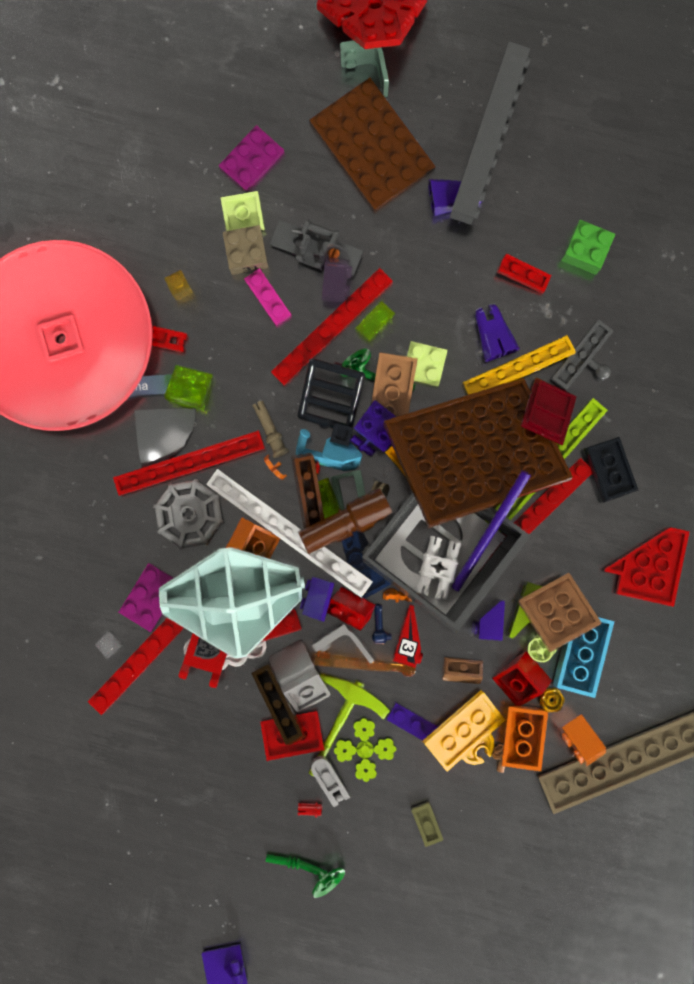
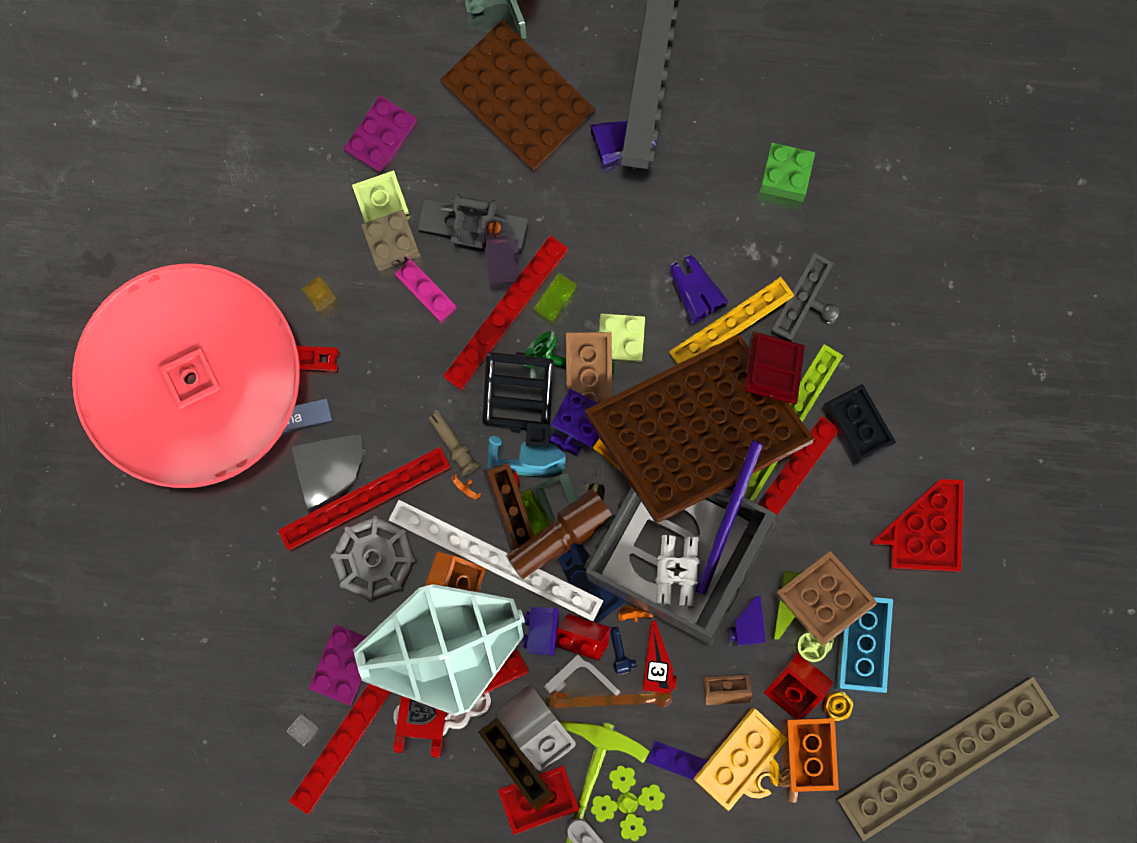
camera: 10 degrees left, 5 degrees down
clear neon green plate [165,365,213,410] -> none
red hinge [497,253,552,294] -> none
orange brick [561,714,606,766] -> none

